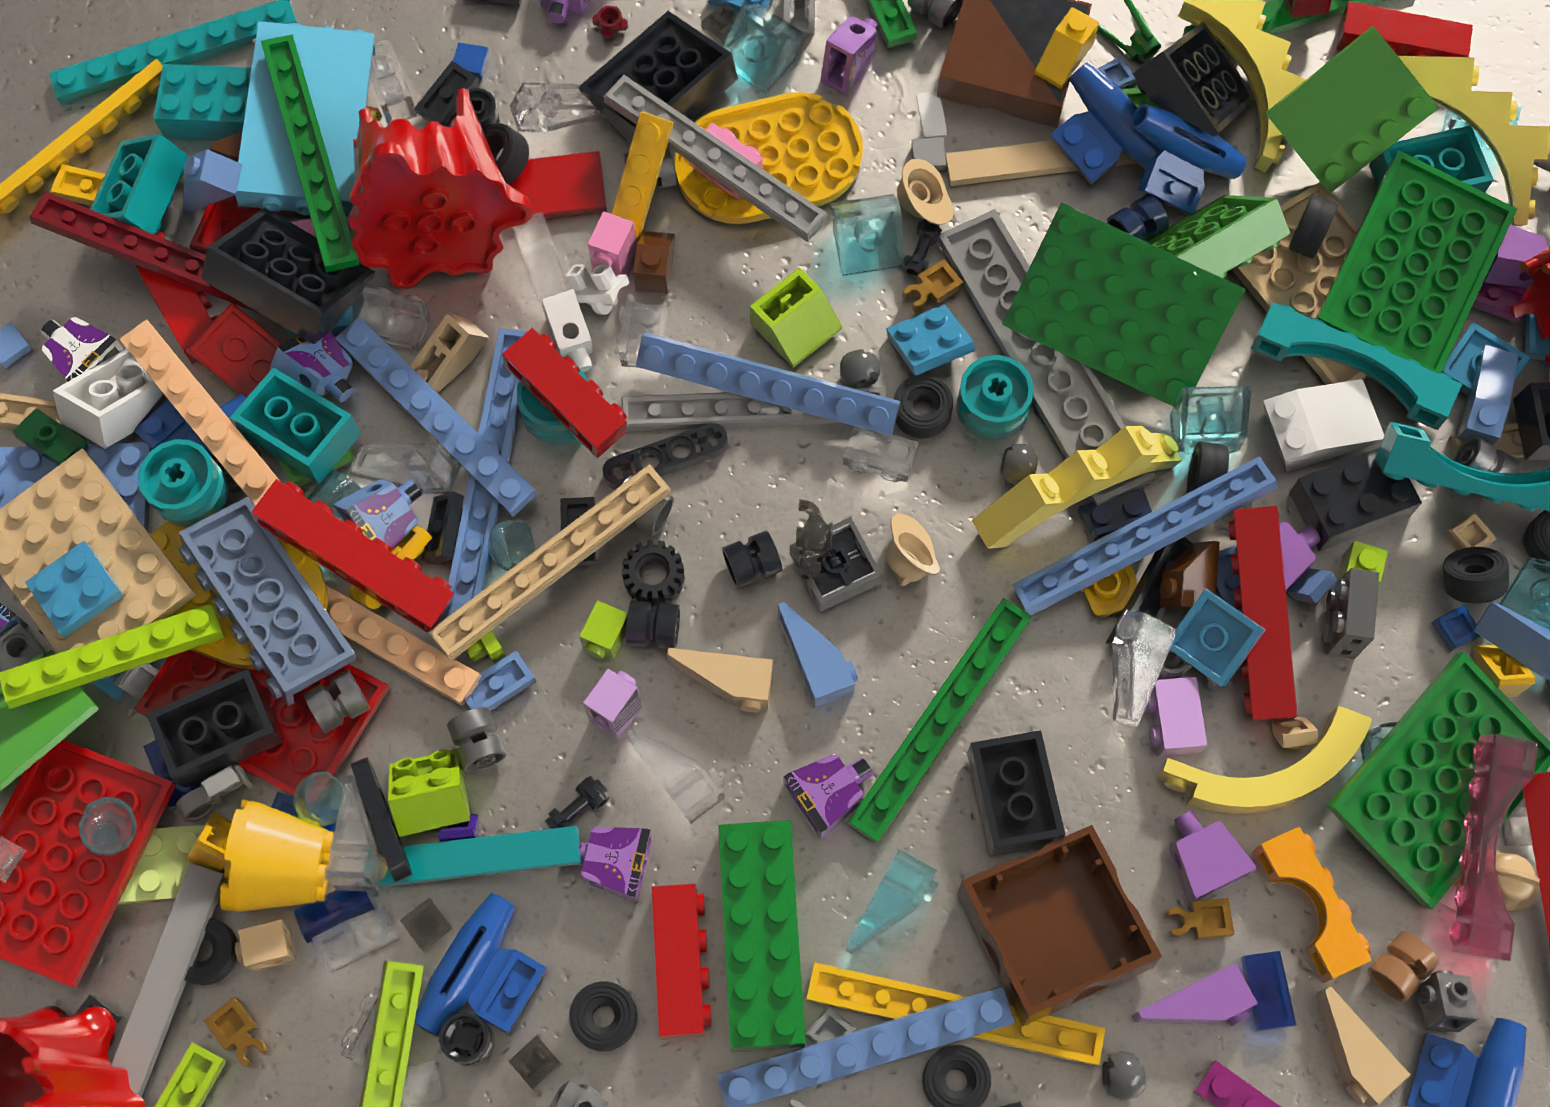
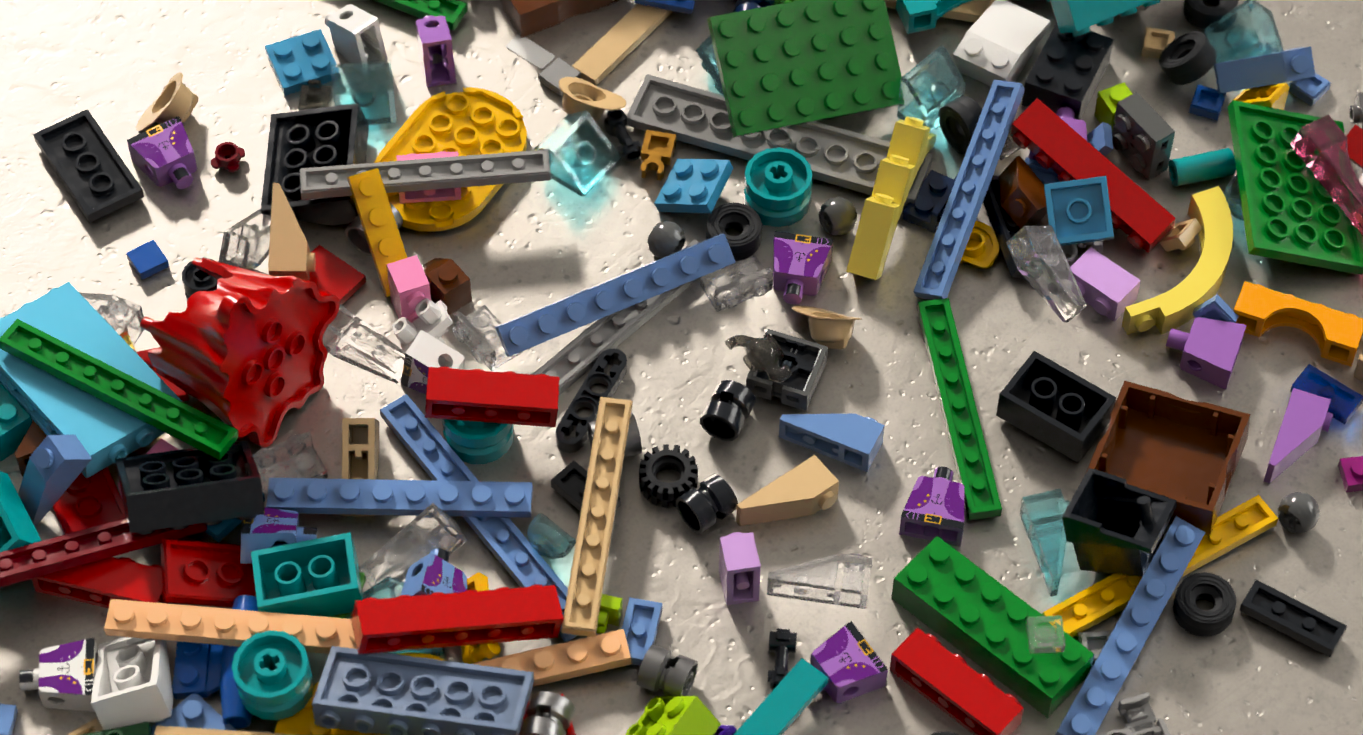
camera: 45 degrees left, 15 degrees down
black plate [414,60,479,126] -> none
black plate [421,491,464,564] -> none
lime brick [579,600,628,660] -> none
lime slope [750,267,842,368] -> none
pearl gold plate [1166,898,1234,940] -> none
none -> tan slope [268,183,316,280]
none -> torso [773,231,833,305]
none -> clear plate [1026,615,1066,654]
none -> black piece [1062,469,1177,576]
none -> teal piece [1168,148,1236,187]
none -> medium blue tile [1192,294,1238,323]

